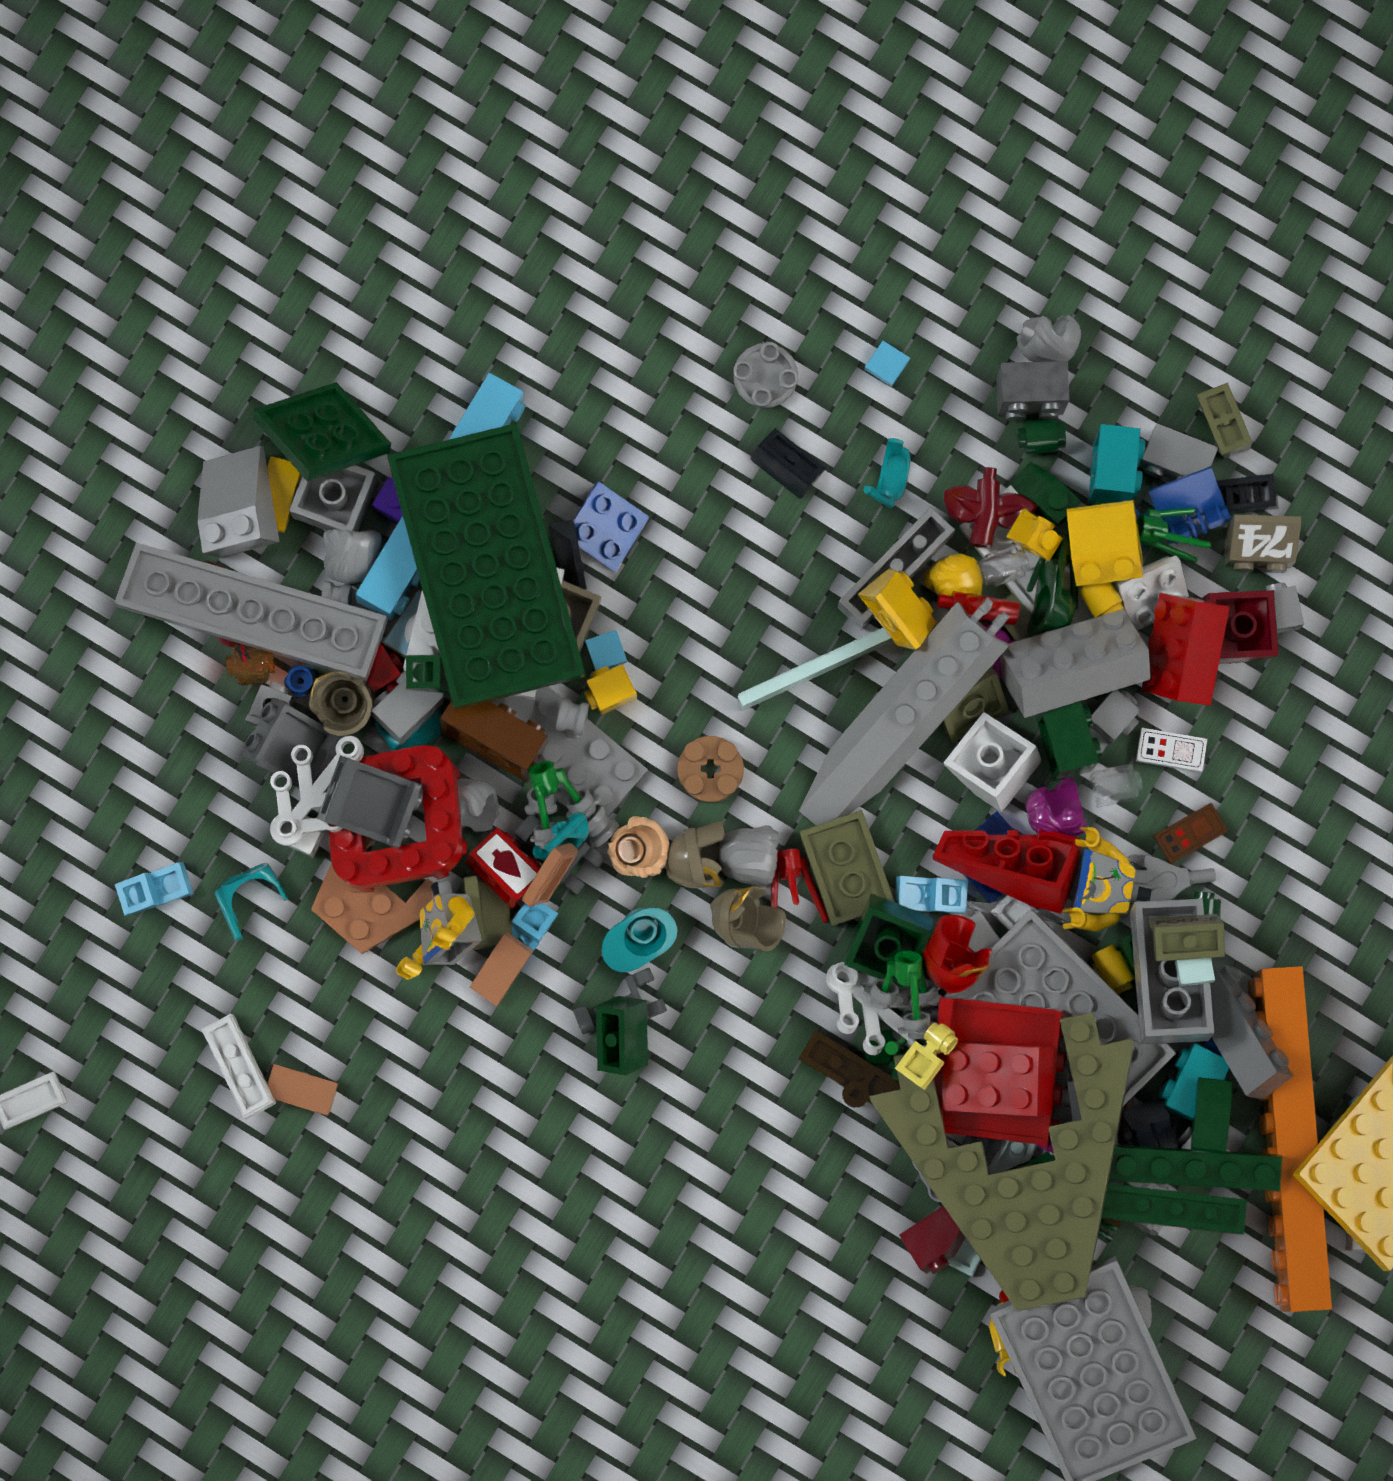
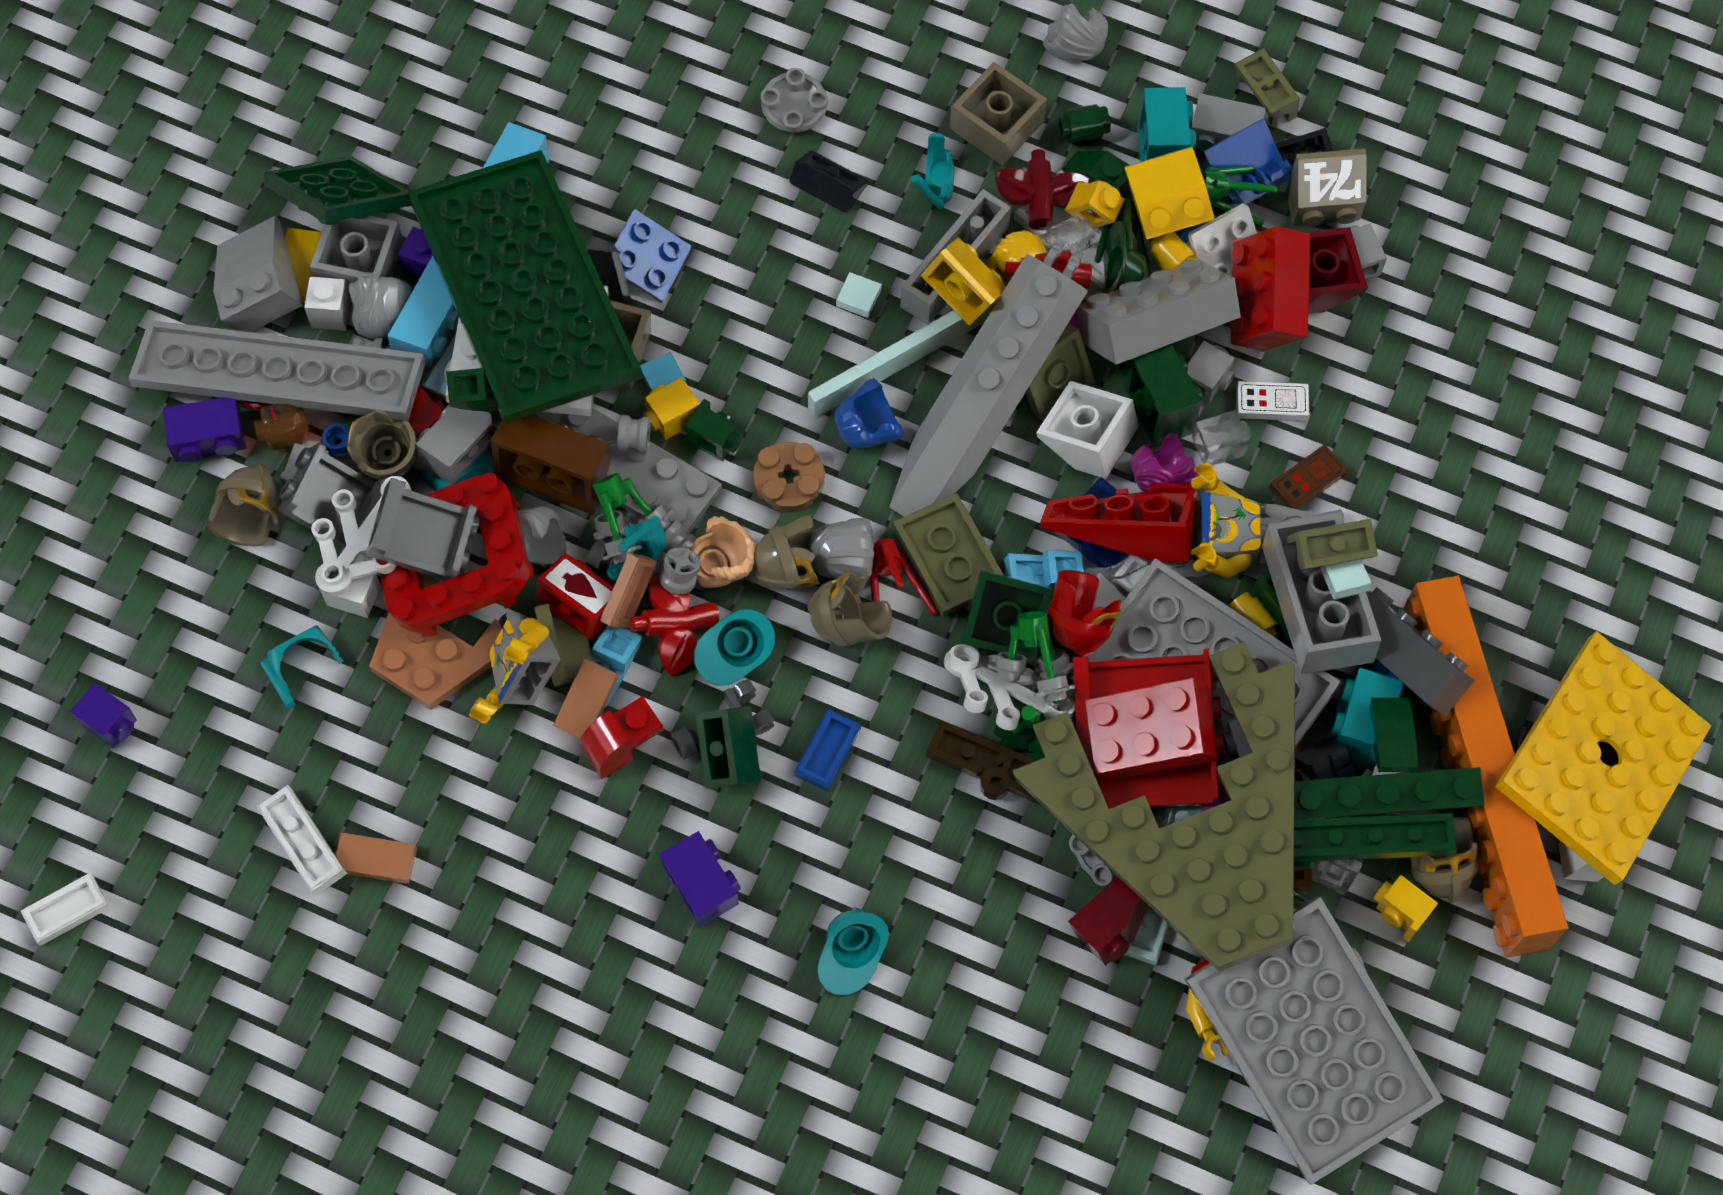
camera: 10 degrees left, 15 degrees down
medium azure slope [115,862,194,916] -> none
medium azure tile [864,341,910,387] -> none
light yellow plate [895,1022,958,1090] -> none
flat silver brick [996,361,1069,421] -> none
none -> dark purple brick [70,683,137,748]
none -> dark purple brick [163,397,247,462]
none -> dark tan helmet [207,463,281,547]
none -> white brick [304,277,351,331]
none -> red brick [580,696,664,779]
none -> red plant [629,573,719,676]
none -> light grey wheel [659,547,701,594]
none -> dark purple brick [659,831,741,928]
none -> dark green brick [685,399,743,462]
none -> blue tile [794,709,861,792]
none -> teal piece [817,907,889,995]
none -> blue hair [834,378,905,449]
none -> light aqua tile [836,272,882,318]
none -> dark tan brick [950,62,1047,166]
none -> yellow brick [1373,875,1438,942]
none -> dark tan helmet [1409,815,1479,903]

